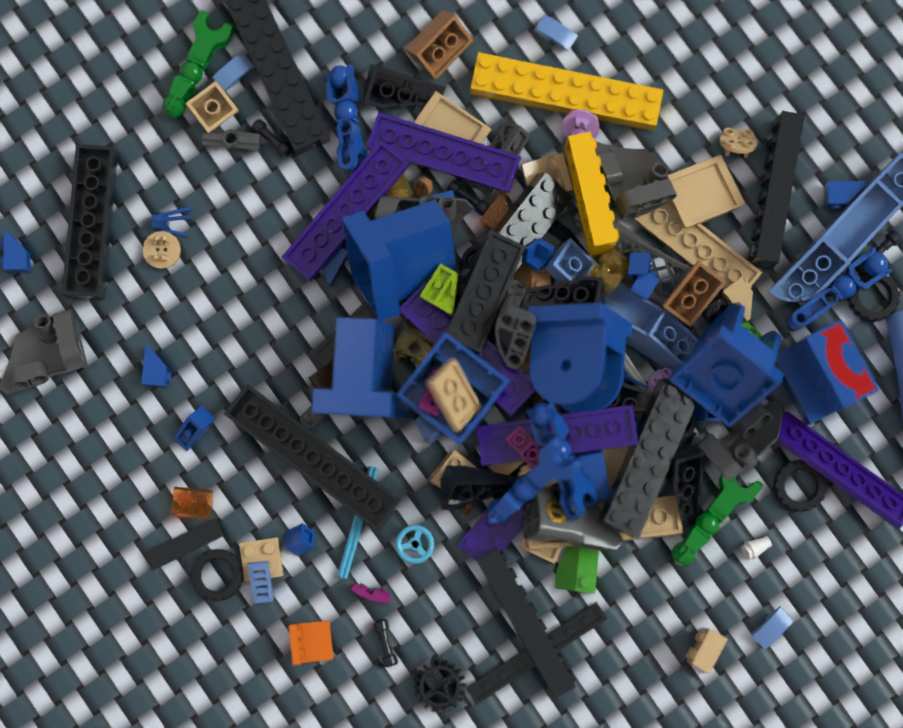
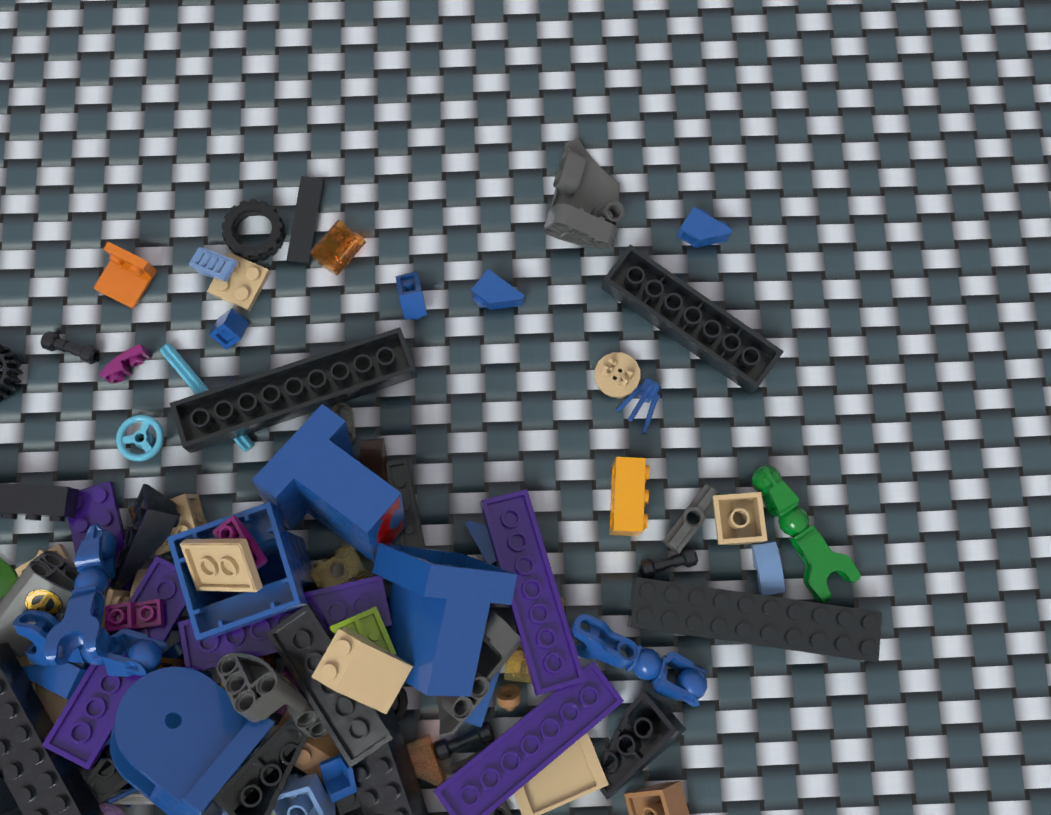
camera: 125 degrees right, 5 degrees down
none -> tan slope [312,626,414,714]
none -> light orange brick [609,457,650,536]

